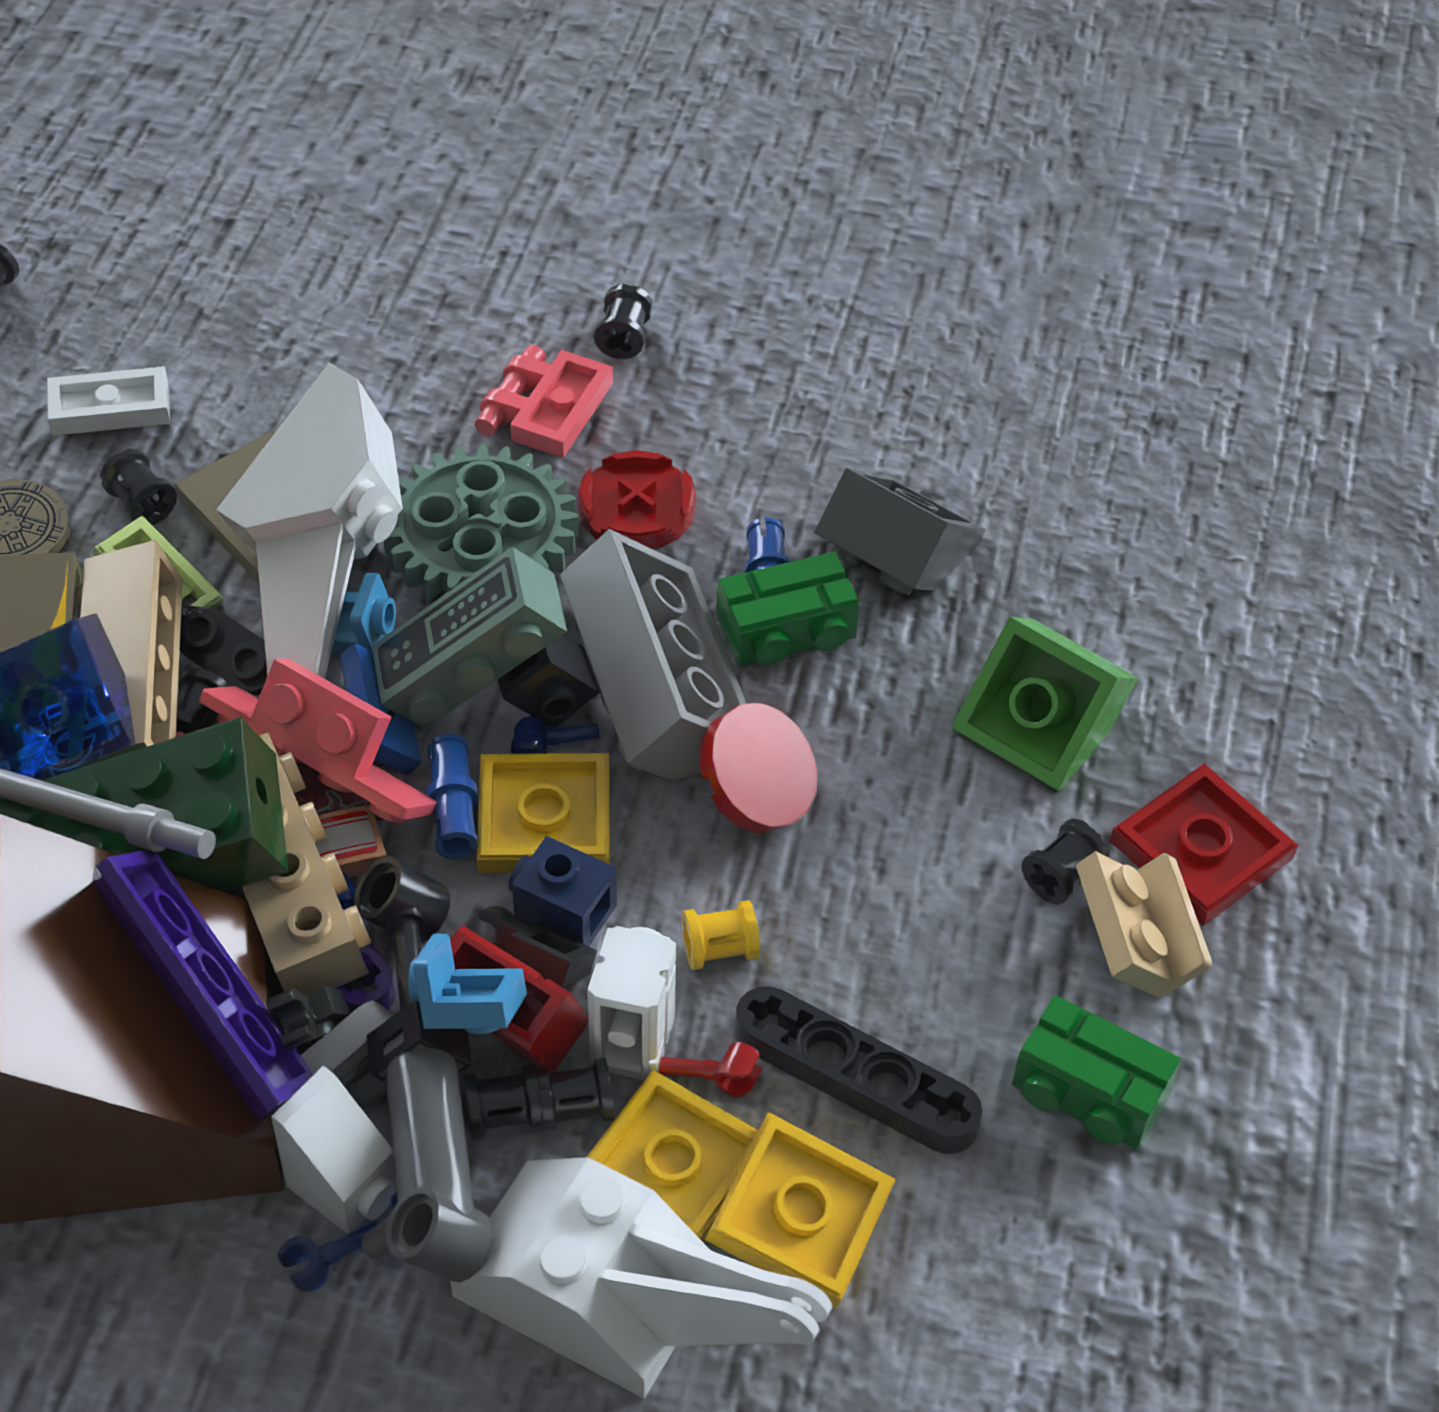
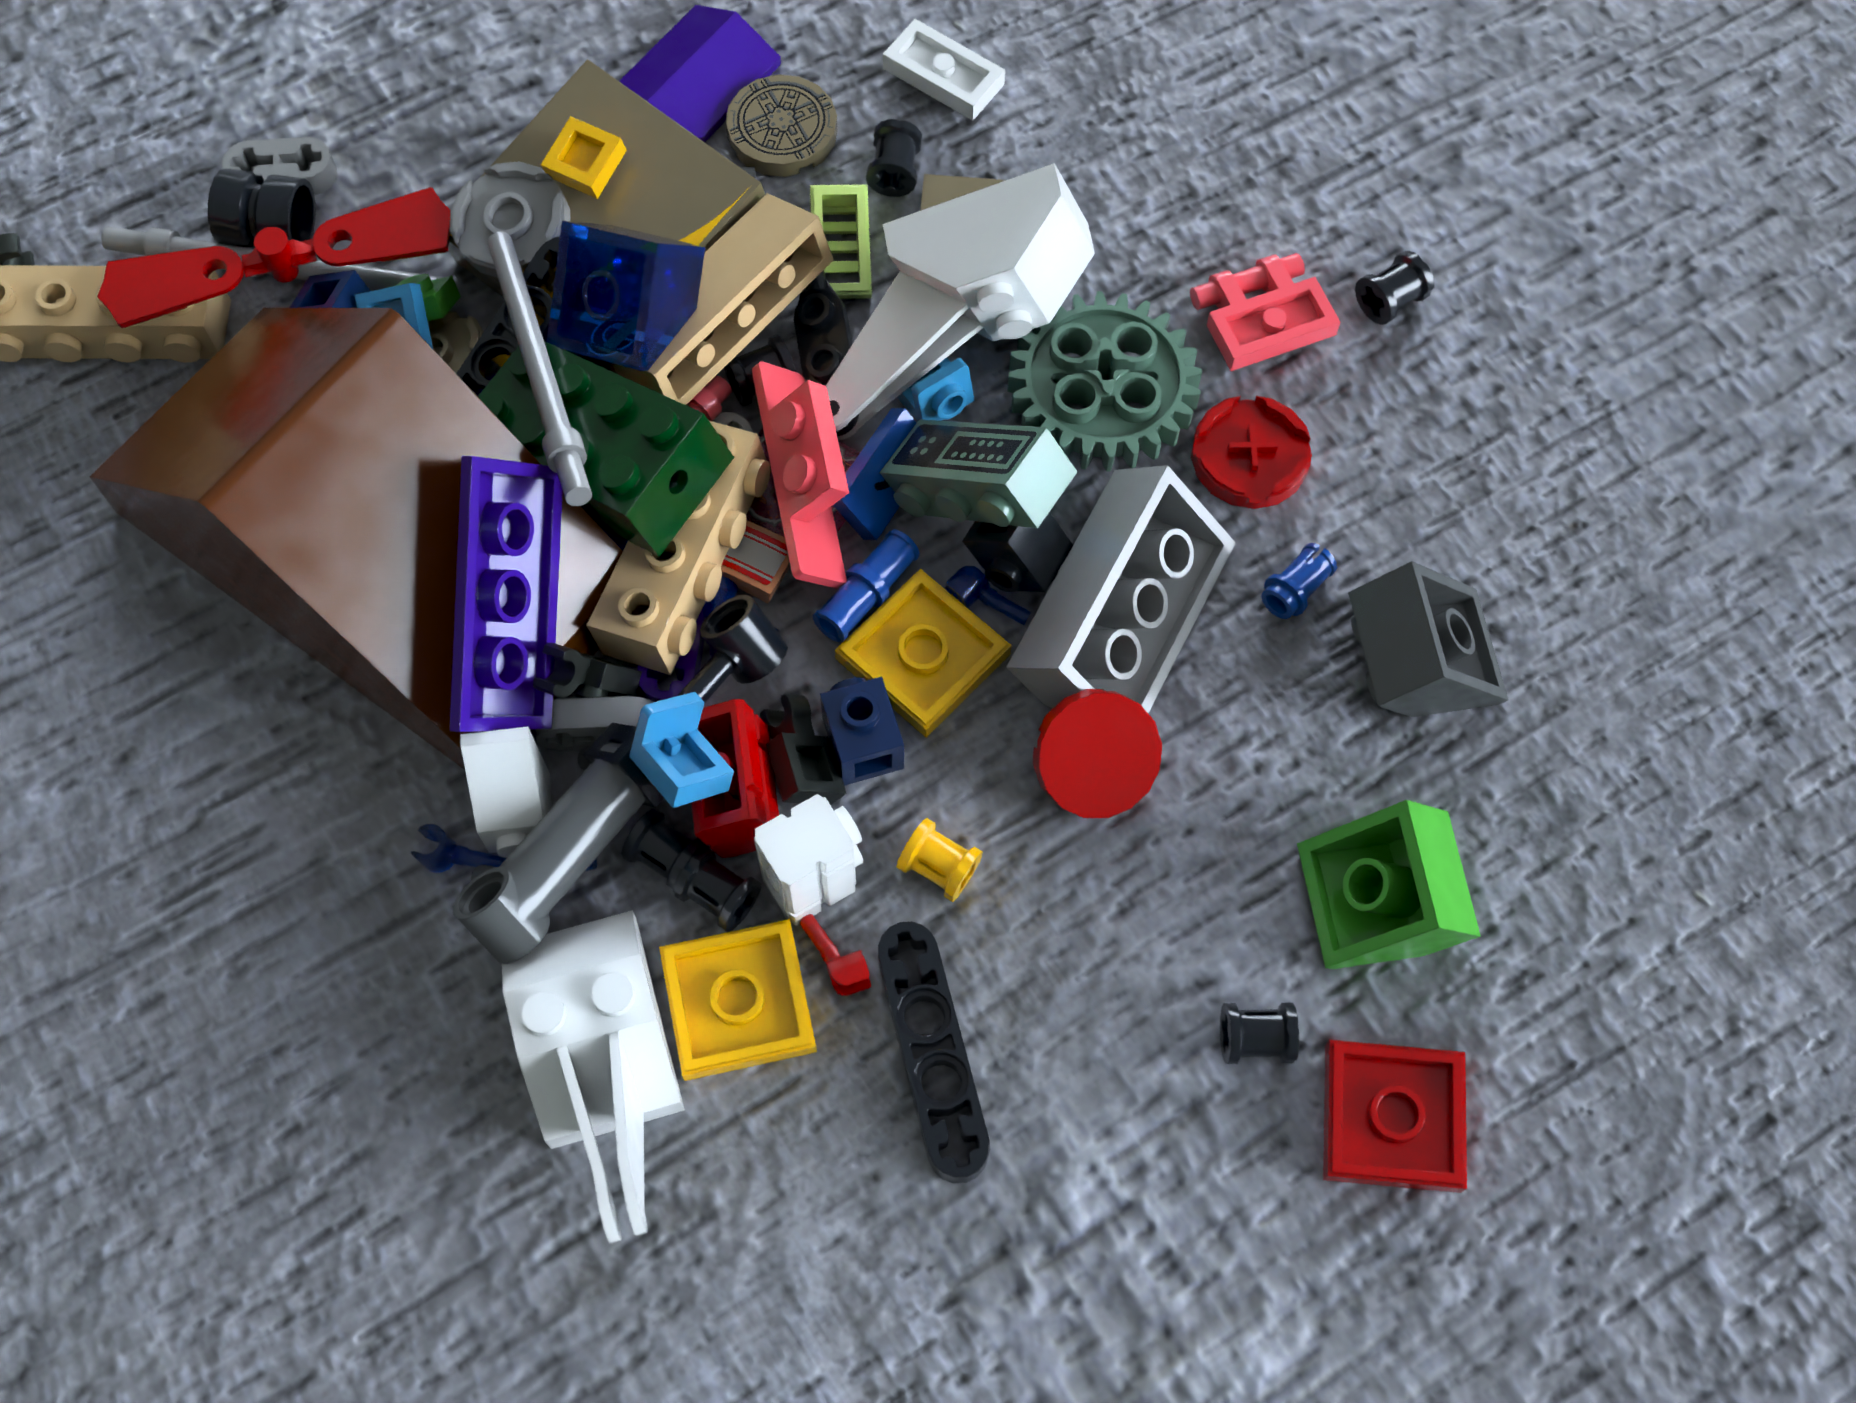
camera: 45 degrees right, 15 degrees up
yellow tile [704,1112,896,1309] -> none
green brick [716,551,859,666] -> none
green brick [1012,995,1182,1150] -> none
tan bracket [1076,851,1212,999] -> none

